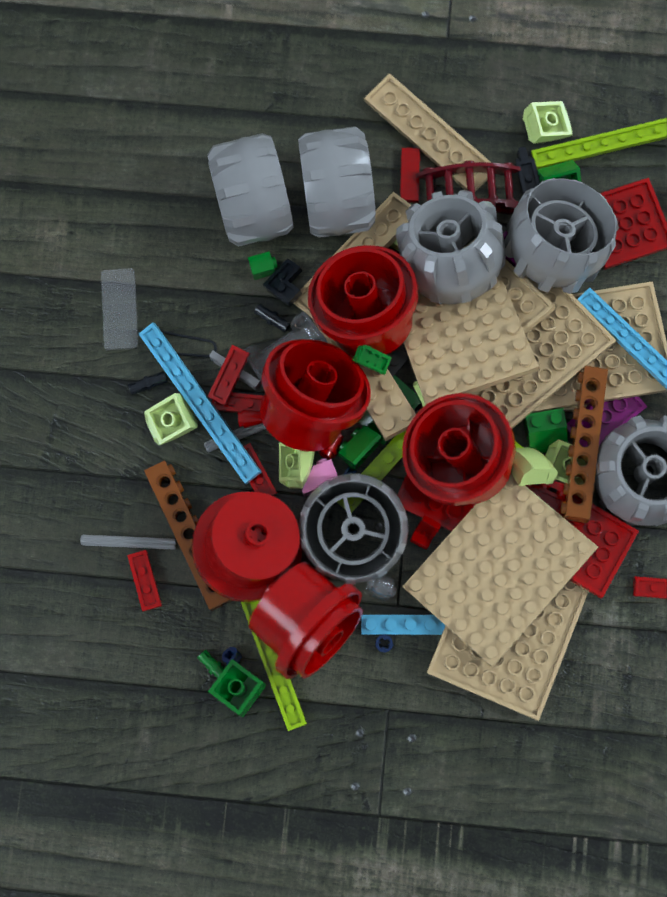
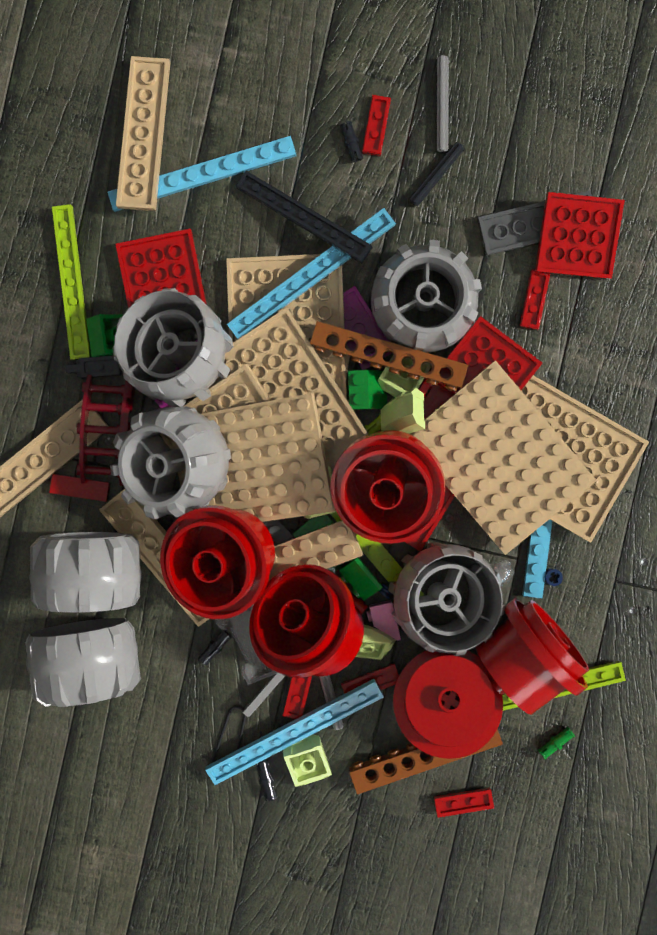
camera: 85 degrees left, 10 degrees up
light grey axle [80,535,177,549] -> none
clear piece [101,268,138,350] -> none
red plate [208,345,251,405] -> none
green slope [208,659,267,717] -> none
dark blue bush [222,647,242,665] -> none
red cone [238,410,263,429] -> none
green brick [248,251,278,280] -> none
black plate [262,258,302,307] -> none
green plate [353,345,392,375] -> none
red bracket [410,515,441,550] -> none
yellowish green slope [523,101,573,143] -> none

